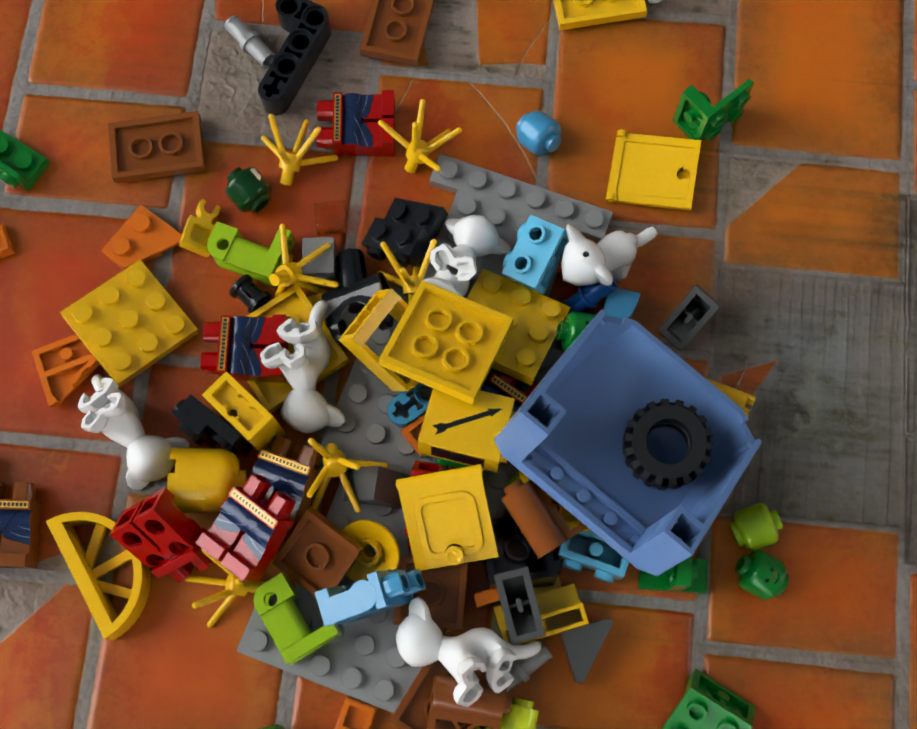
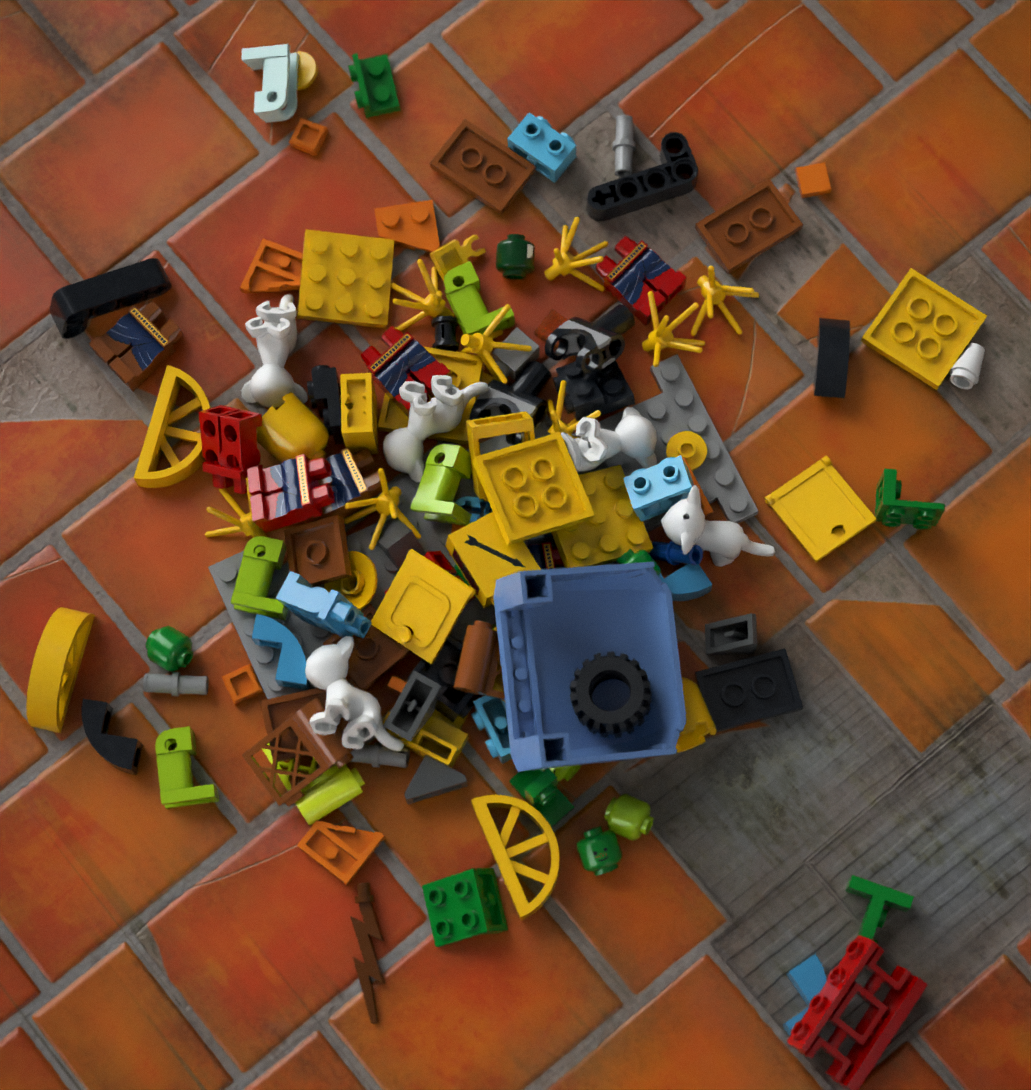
camera: 45 degrees right, 0 degrees up
dark azure head [516,110,562,156] -> none
none -> dark azure brick [252,614,310,690]
none -> yellow plant [391,259,455,331]
none -> lime piece [410,444,472,526]
none -> yellow window [471,795,560,921]
none -> medium azure brick [508,112,576,183]
none -> black connector [545,305,635,374]
none -> yellow piece [666,431,707,471]
none -> yellow plant [691,265,759,336]
none -> black plate [695,648,803,733]
none -> black brick [813,318,850,398]

